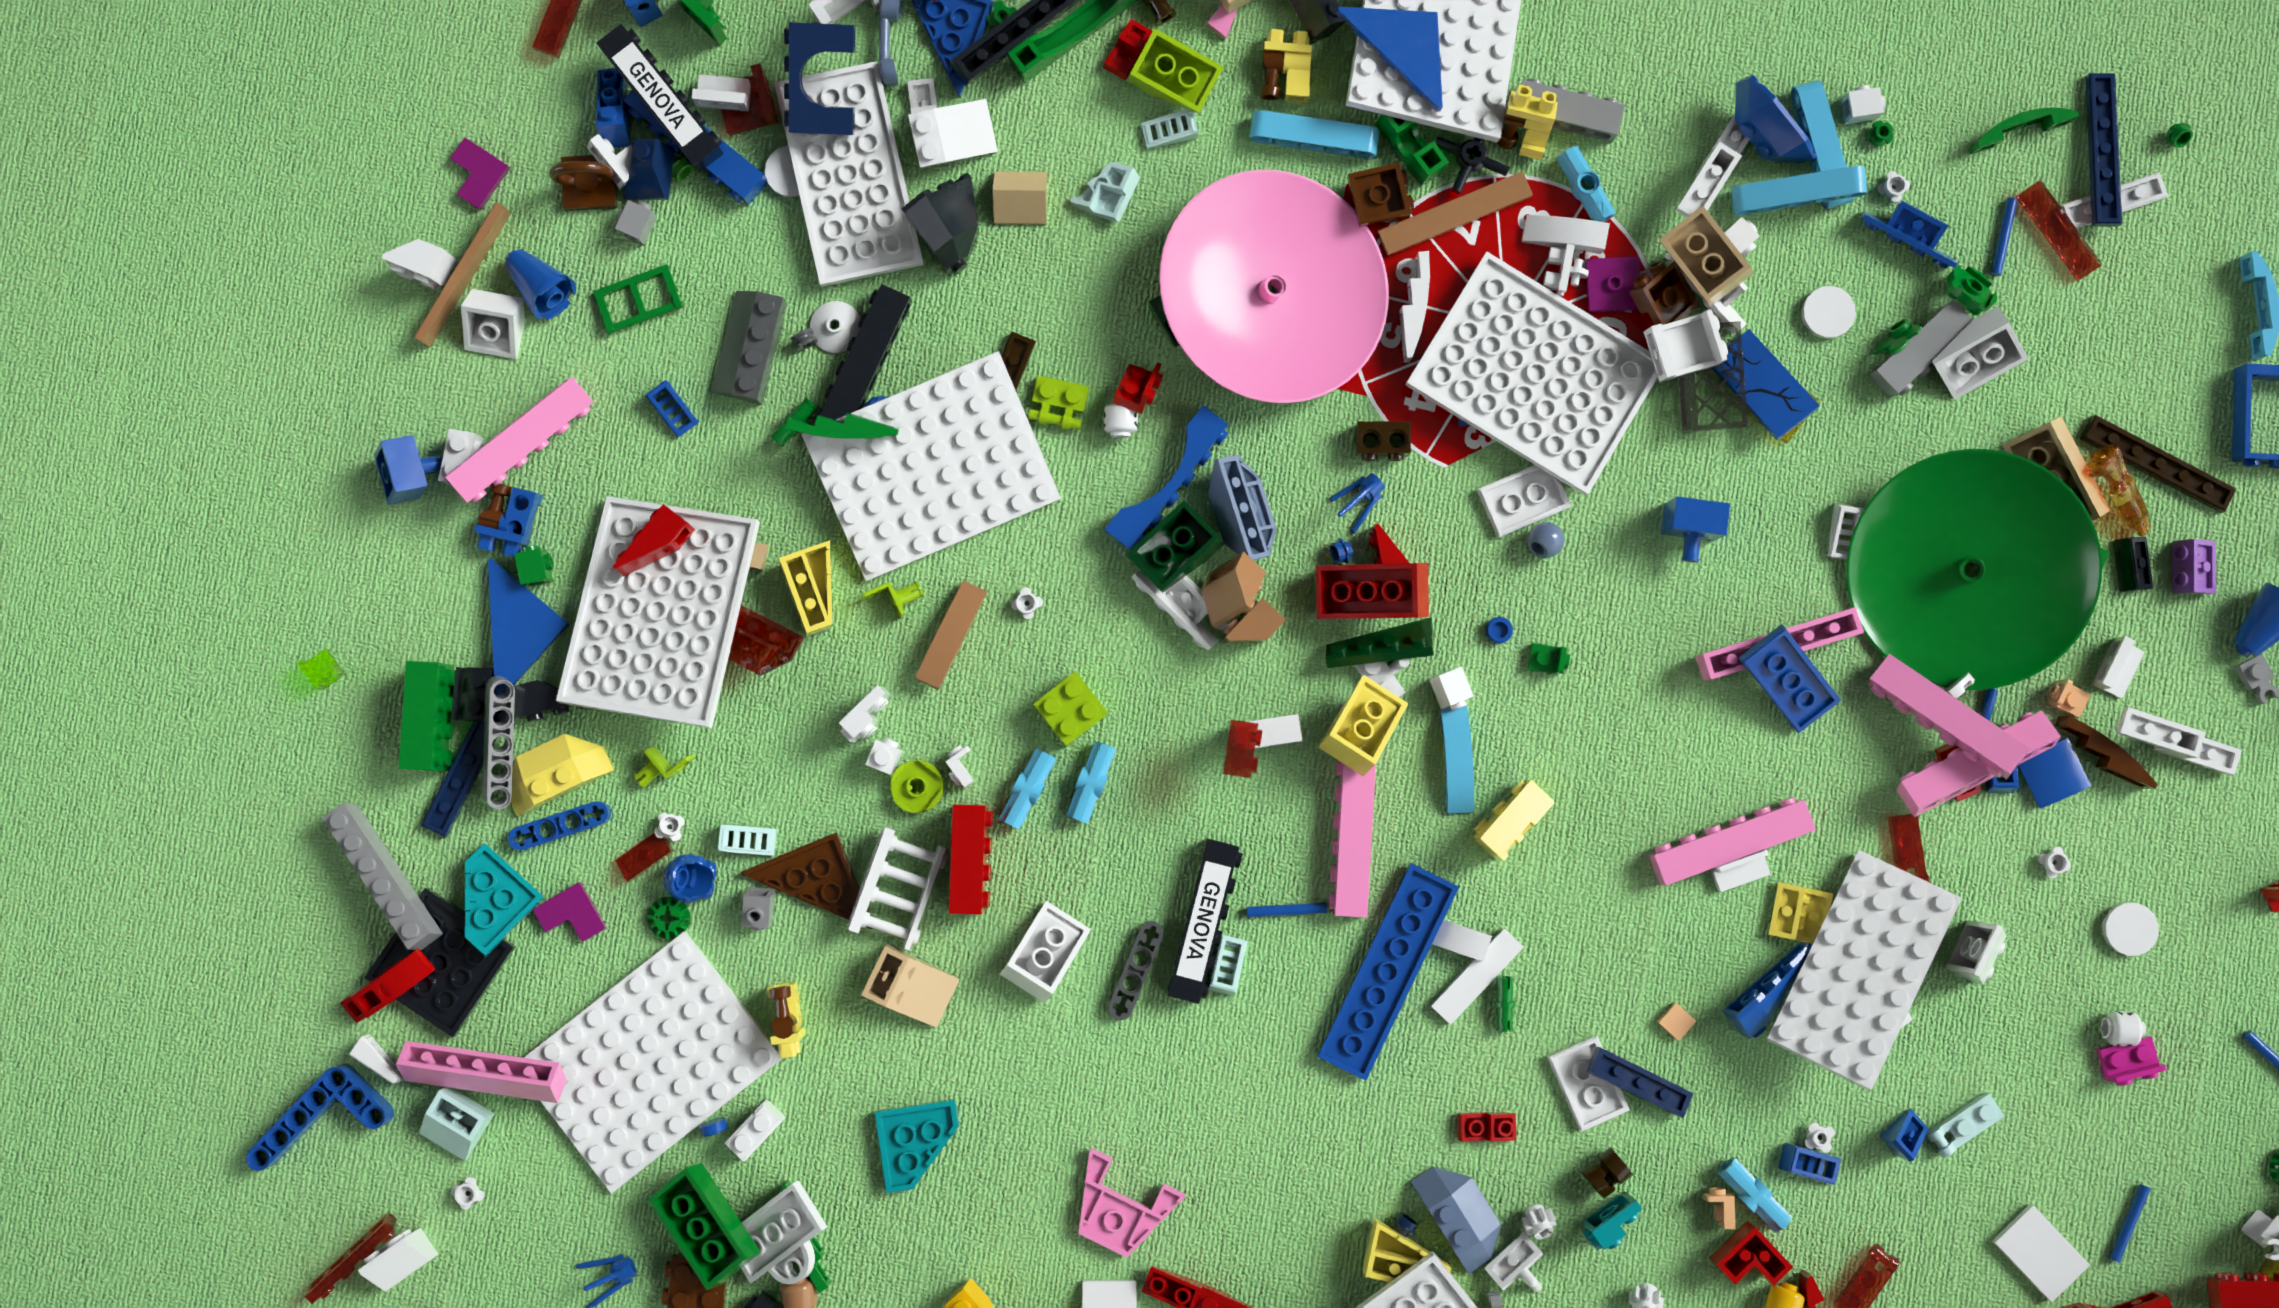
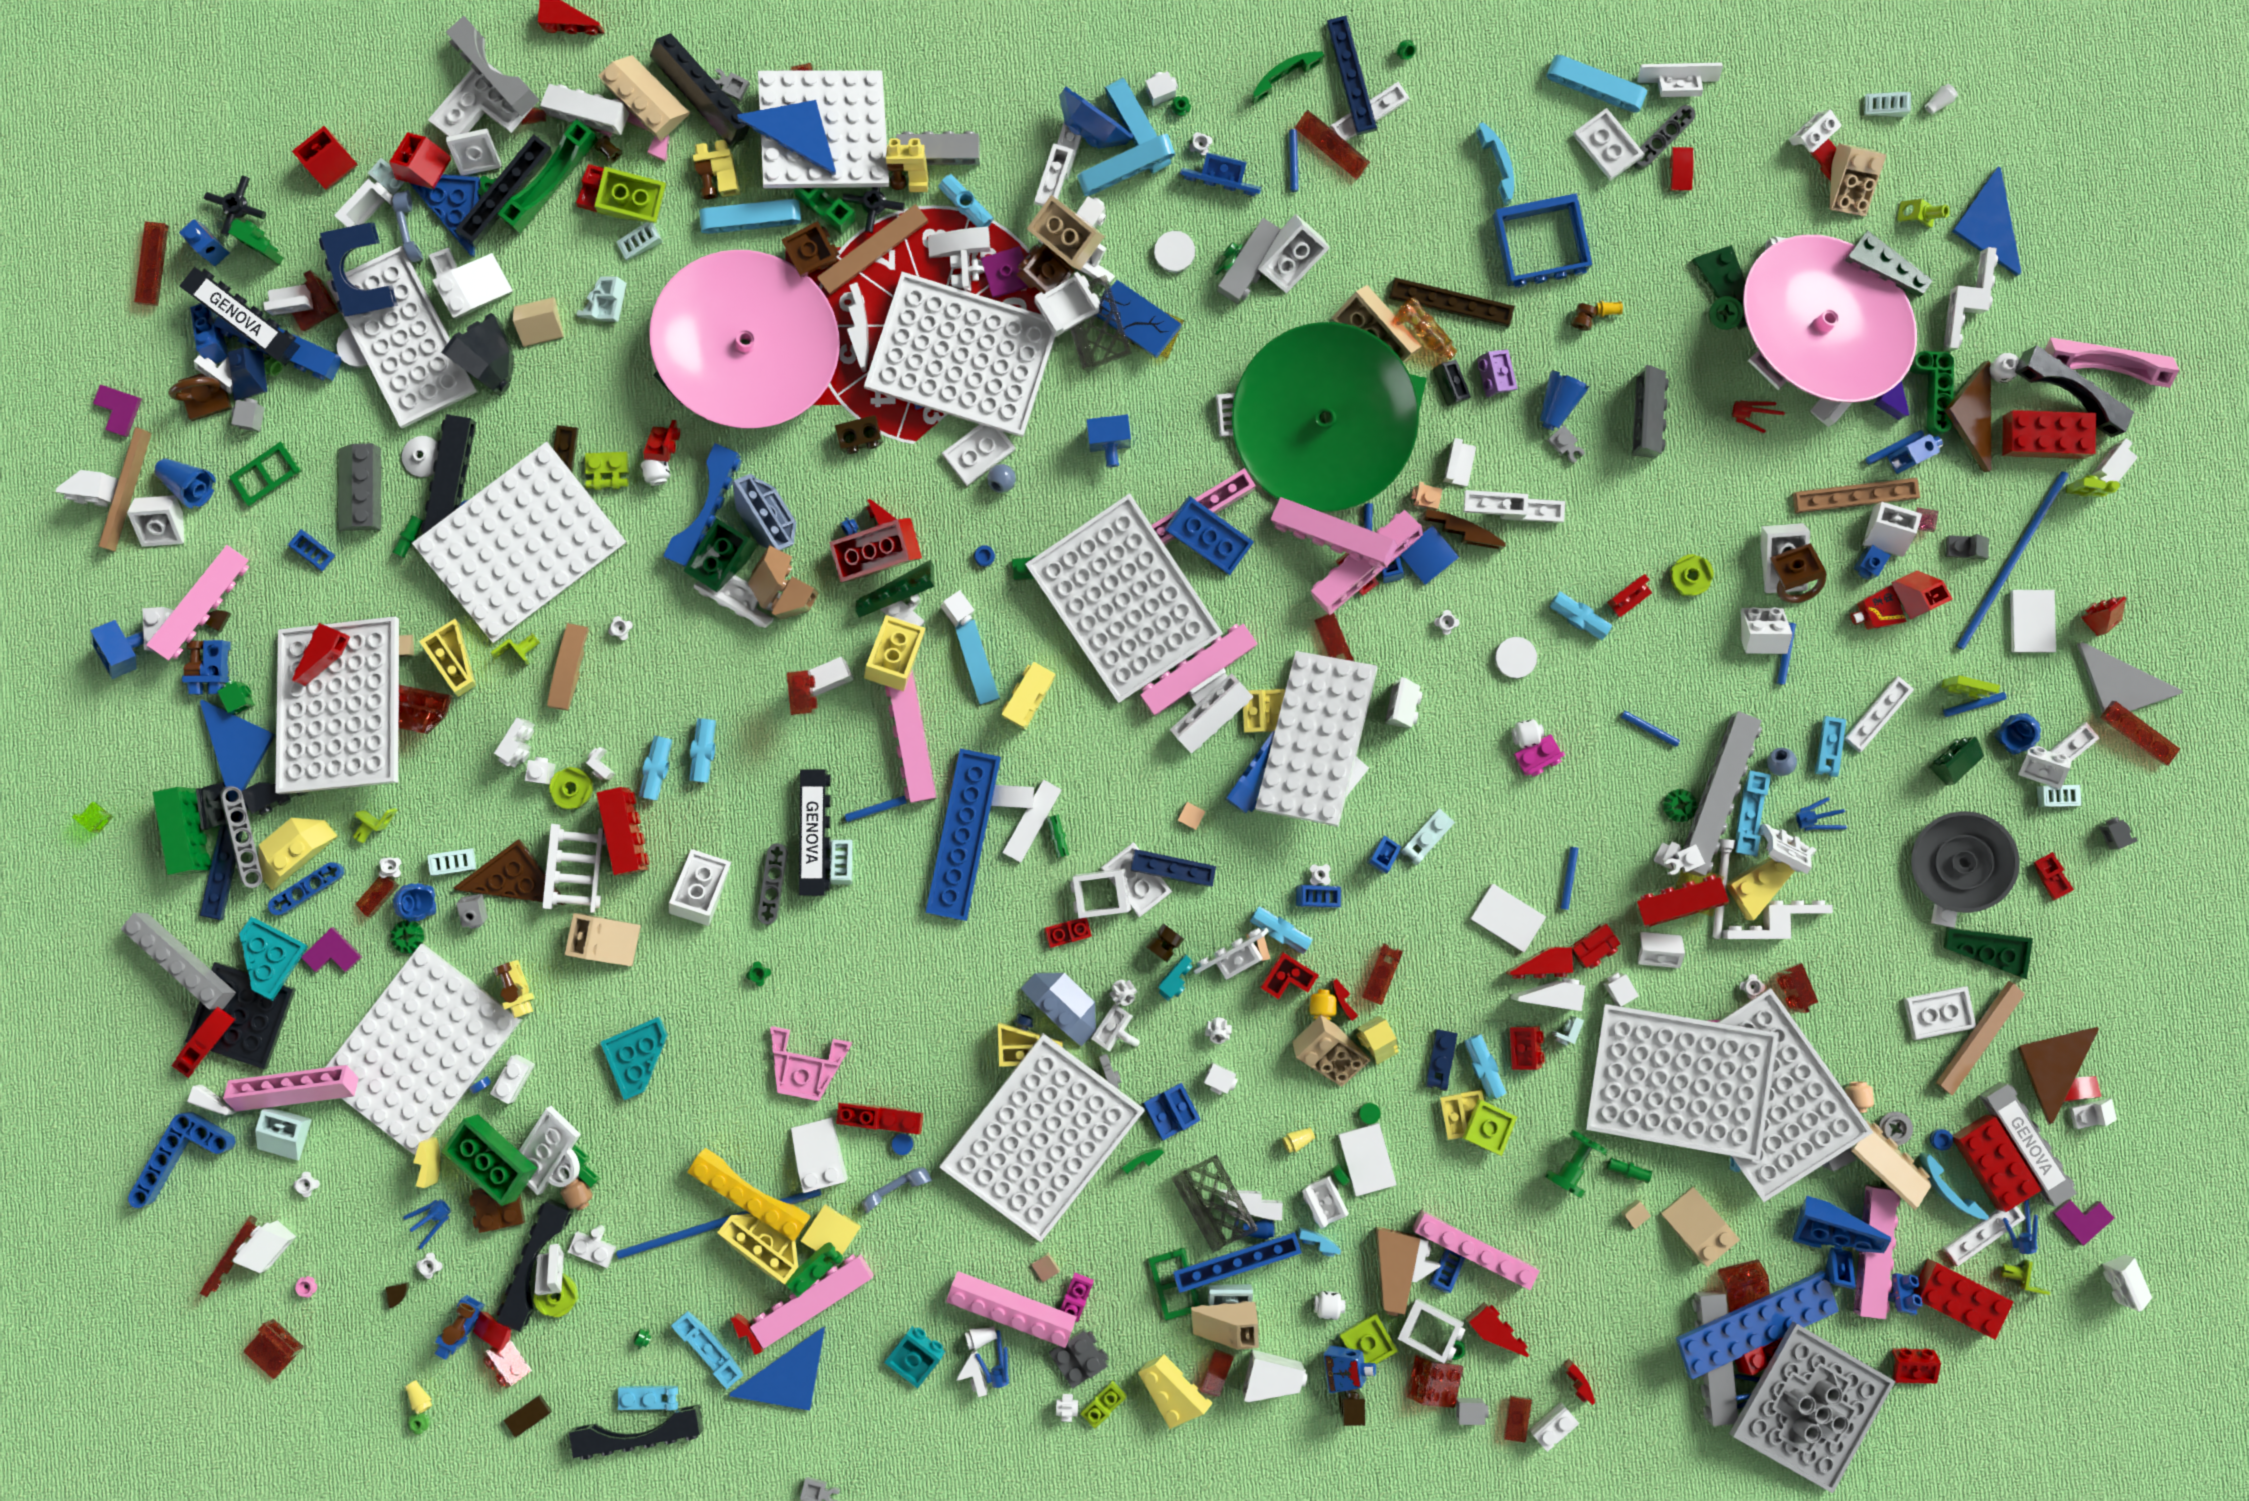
camera: 15 degrees left, 0 degrees up
green slope [785,413,899,439] -> none
dark grey bush [791,328,818,351] -> none
lime brick [1034,671,1109,747] -> none
blue plant [1330,473,1385,533] -> none
green plate [1945,265,1997,315] -> none
white tile [1946,672,1975,698] -> none
none -> dark brown tile [205,610,232,632]
none -> light yellow slope [413,1137,440,1188]
none -> green plate [746,961,771,986]
none -> white plate [1025,493,1223,703]
none -> white window [1070,868,1131,918]
none -> white brick [1170,673,1253,754]
none -> white bracket [1193,927,1268,980]
none -> medium azure piece [1549,591,1612,641]

